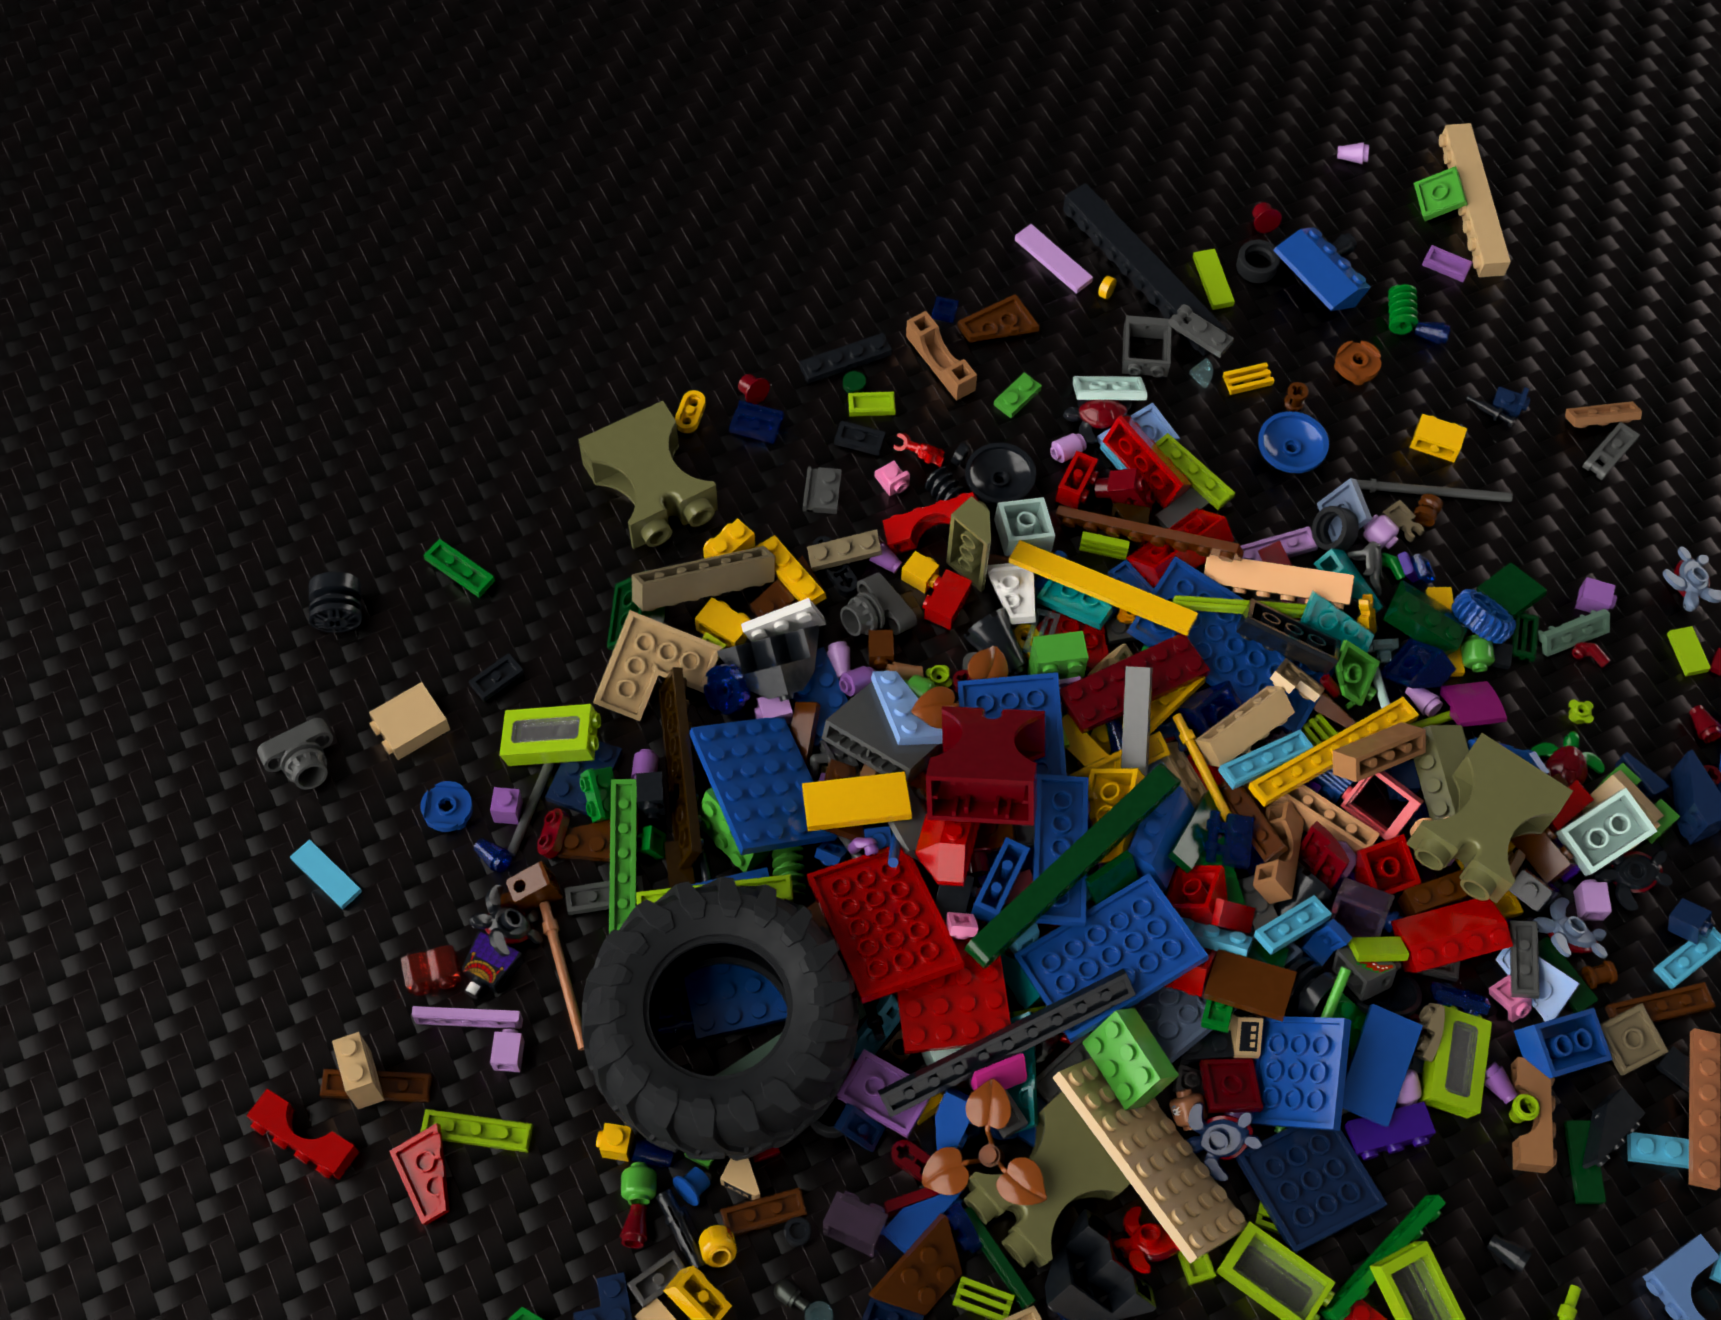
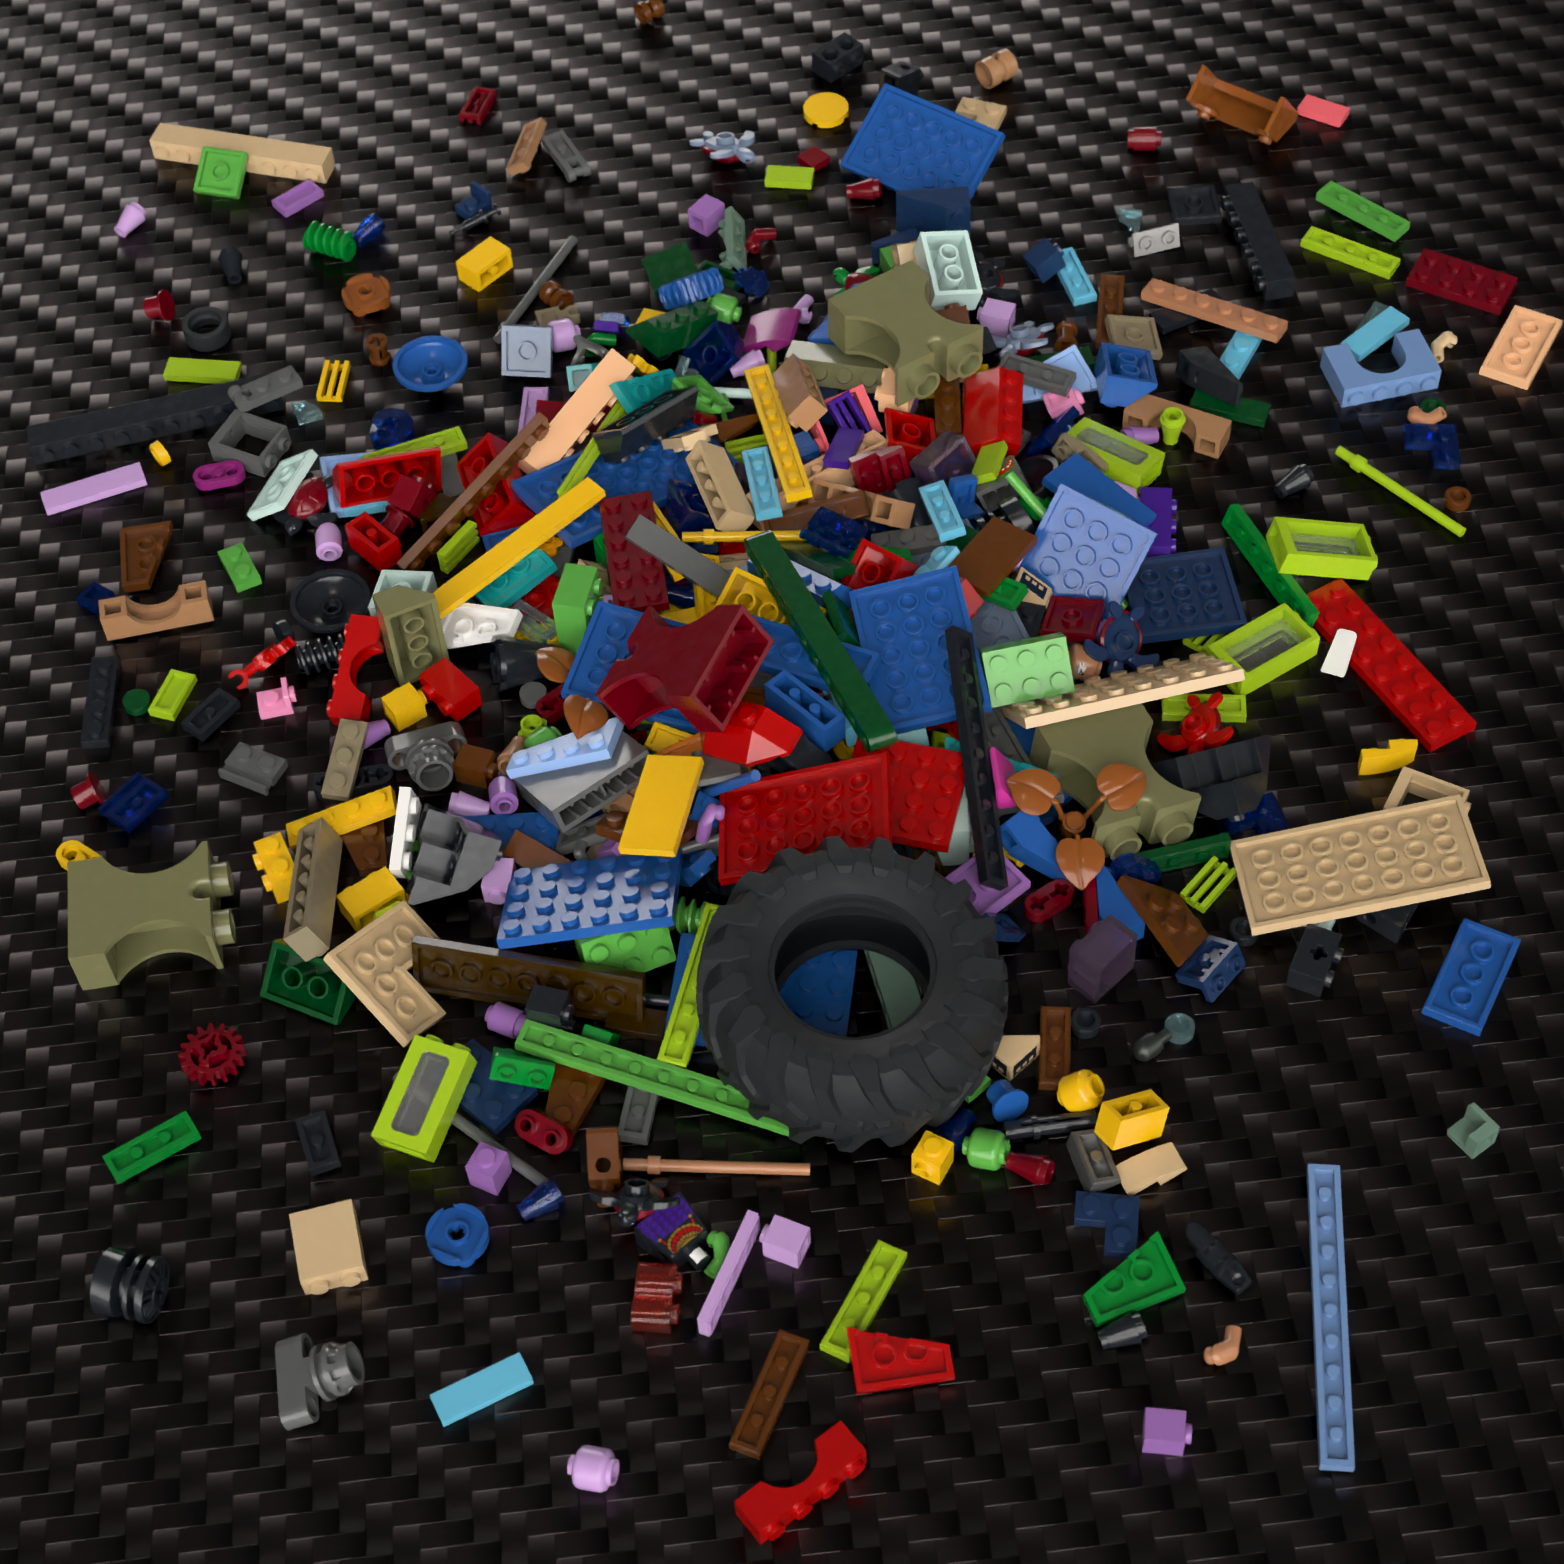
camera: 65 degrees left, 10 degrees down
tan brick [332,1032,385,1109] -> none
clear blue plate [704,664,750,714] -> none
bright pink bracket [946,912,978,939] -> none
red tile [1211,898,1256,934] -> none
blue slope [1273,227,1371,311] -> none
black tyre [1312,506,1359,551] -> none
lime plate [1568,699,1594,724] -> none
none -> dark red gear [178,1023,247,1086]
none -> magenta plate [193,460,246,491]
none -> clear blue piece [369,408,416,450]
none -> dark red tile [459,86,497,125]
none -> lavender head [567,1445,620,1493]
none -> bright green arm [704,1230,731,1280]
none -> clear blue piece [734,267,769,298]
none -> lavender arm [793,294,814,324]
none -> dark purple tile [823,427,865,470]
none -> dark purple tile [826,390,872,434]

